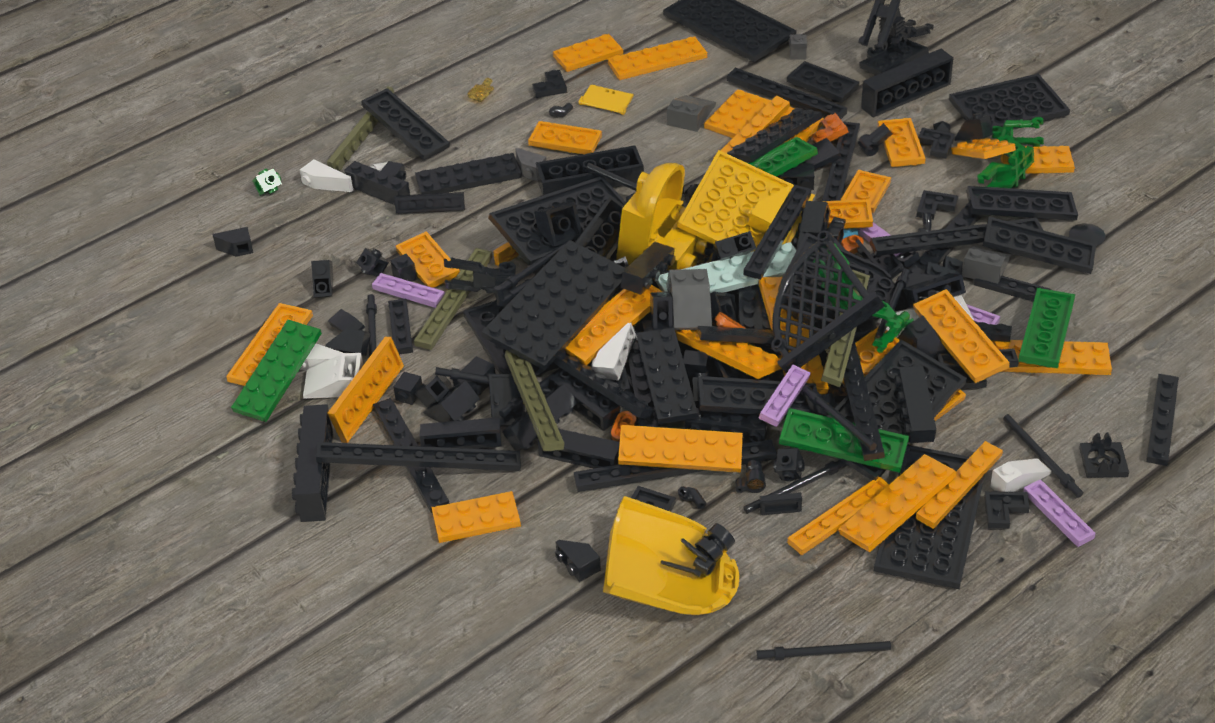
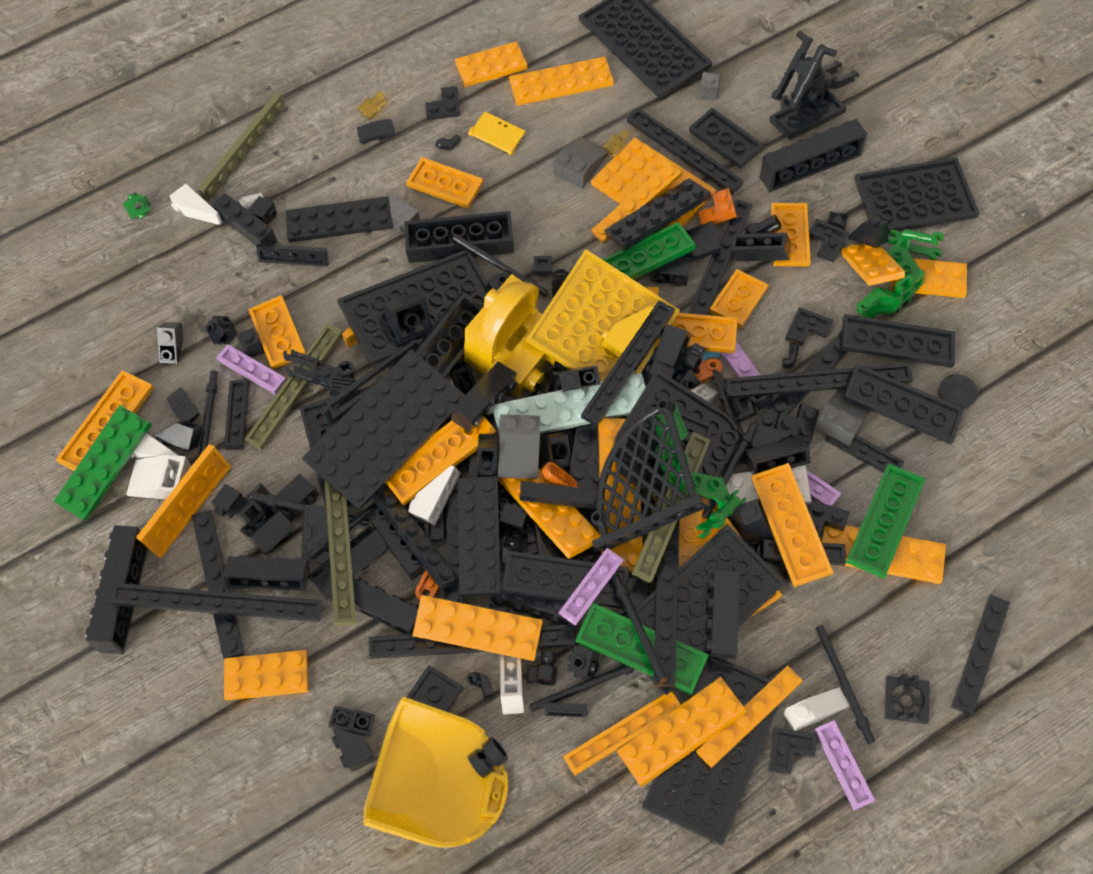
camera: 10 degrees right, 20 degrees up
black slope [213,227,254,257] -> none
black plate [361,88,450,160] -> none
black plant [660,538,716,578] -> none
none -> black slope [328,705,375,736]
none -> black slope [357,119,395,145]
none -> white slope [500,654,524,714]
none -> clear yellow plate [603,129,630,158]
none -> black brick [731,233,792,261]

